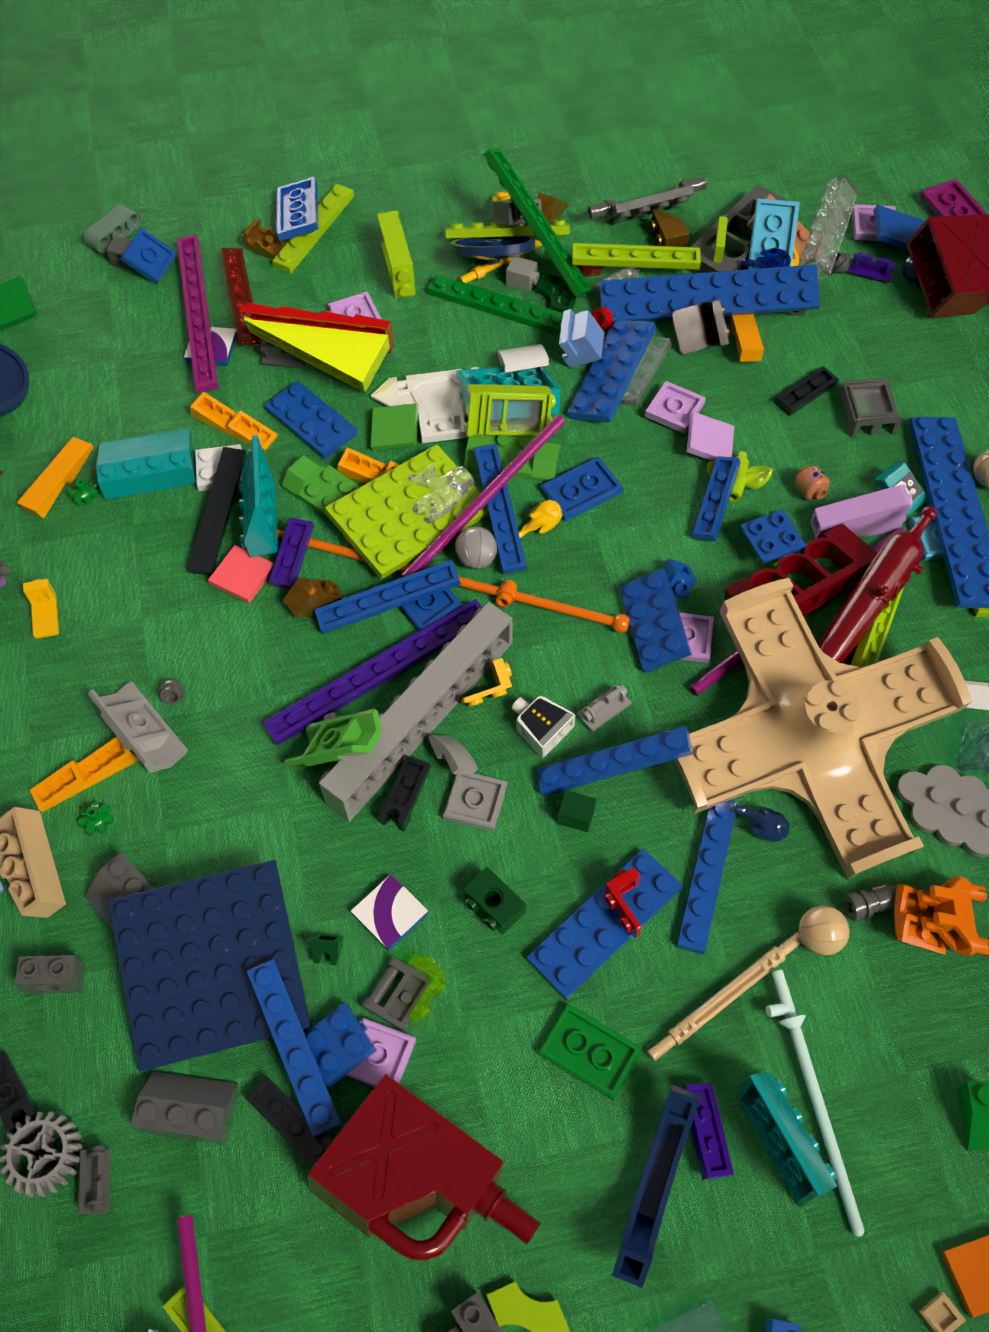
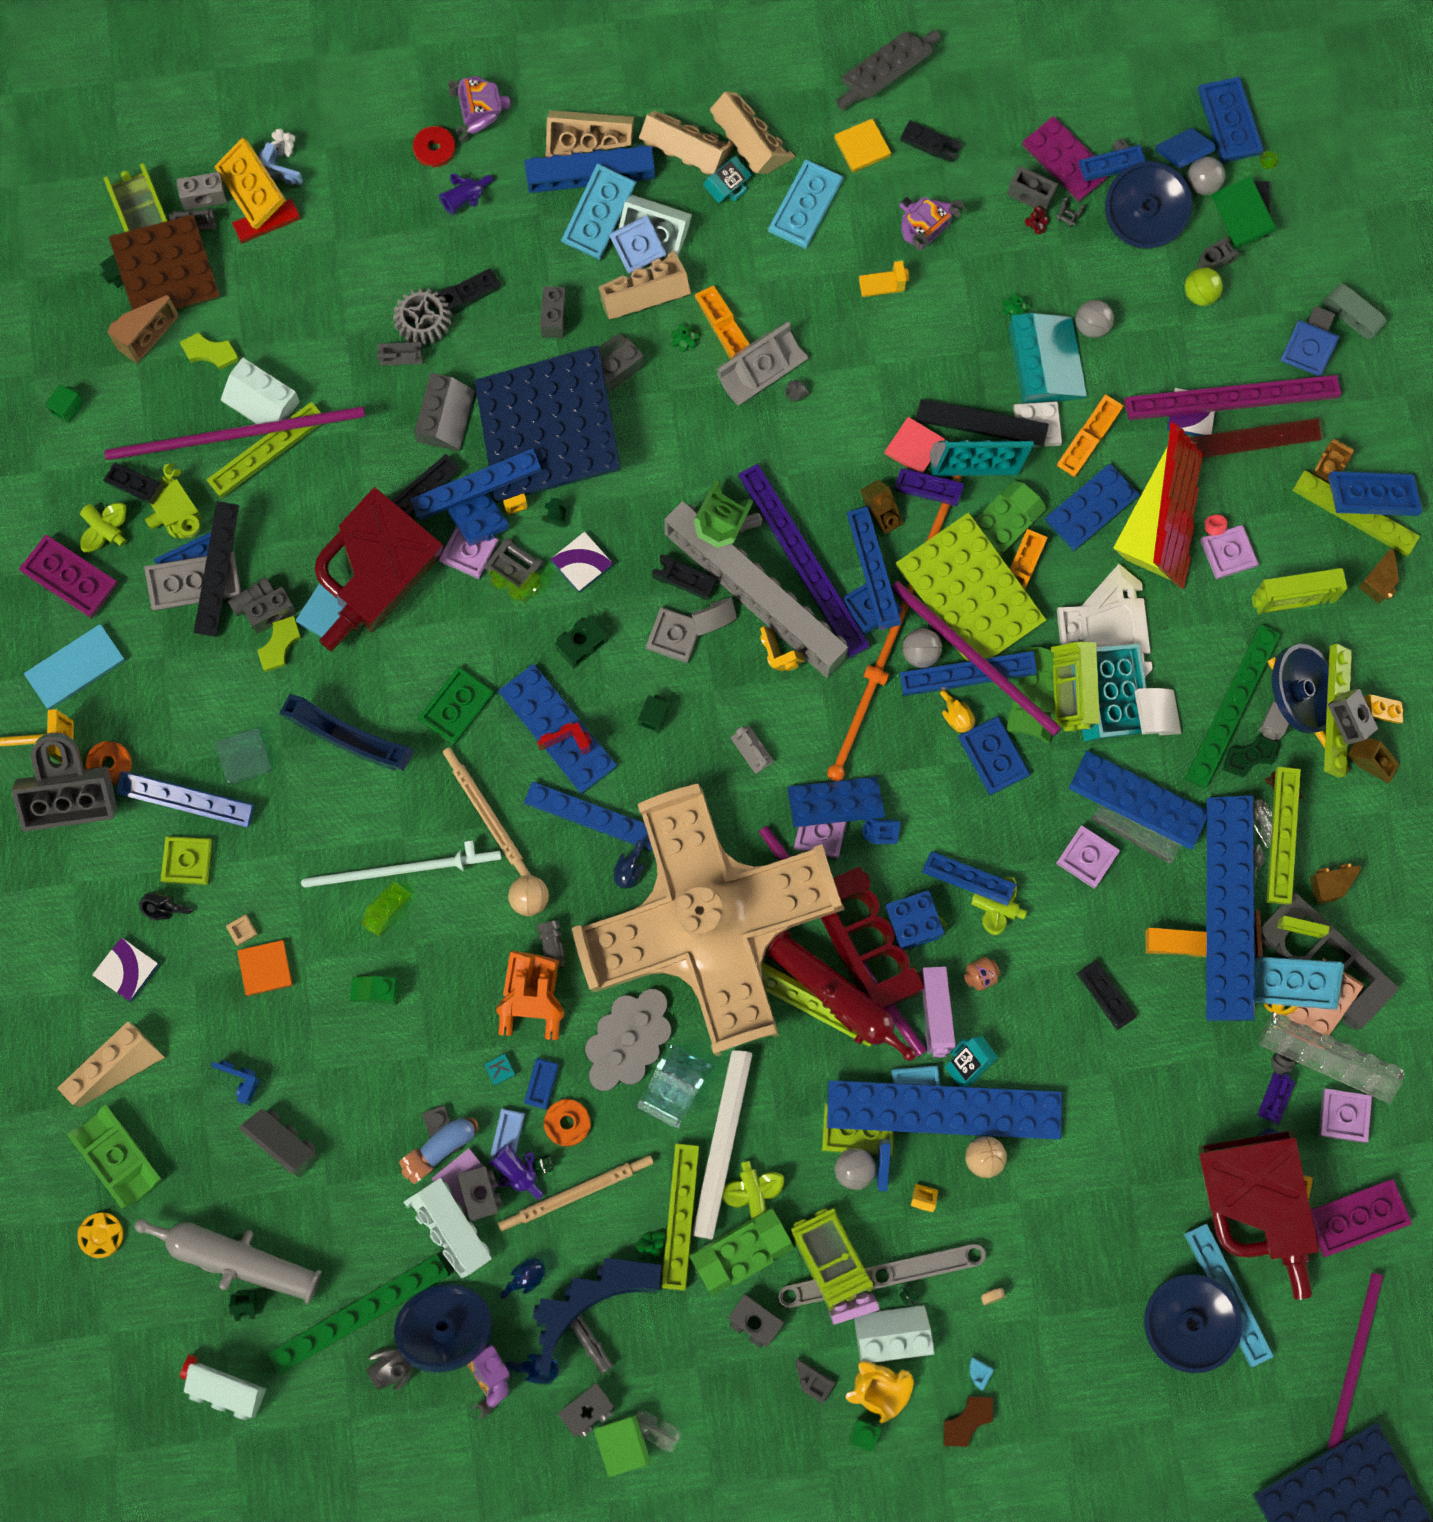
camera: 90 degrees right, 15 degrees up
light orange slope [17,437,94,519] -> none
bright green tile [371,403,418,451] -> none
clear piece [408,463,474,524] -> none
green plate [483,148,592,297] -> none
torso [512,696,575,759] -> none
blue plate [537,726,693,796] -> none
medium blue plate [559,309,604,369] -> none
dark grey plate [587,176,706,224] -> none
red tile [592,307,613,330] -> none
bracket [671,300,730,354] -> none
dark purple plate [682,1082,734,1181] -> none
lavender tile [687,412,734,461] -> none
teal slope [737,1073,837,1208] -> none
clear blue piece [741,248,791,268] -> none
dark grey window [839,378,902,438] -> none
blue tile [873,204,925,250] -> none
none -> medium azure tile [295,584,343,637]
none -> clear neon green bracket [361,882,411,937]
none -> yellow tile [503,494,528,515]
none -> light grey piece [1075,300,1114,338]
none -> lime piece [1184,267,1223,306]
none -> dark grey piece [1197,237,1241,271]
none -> pearl gold slope [1358,549,1399,604]

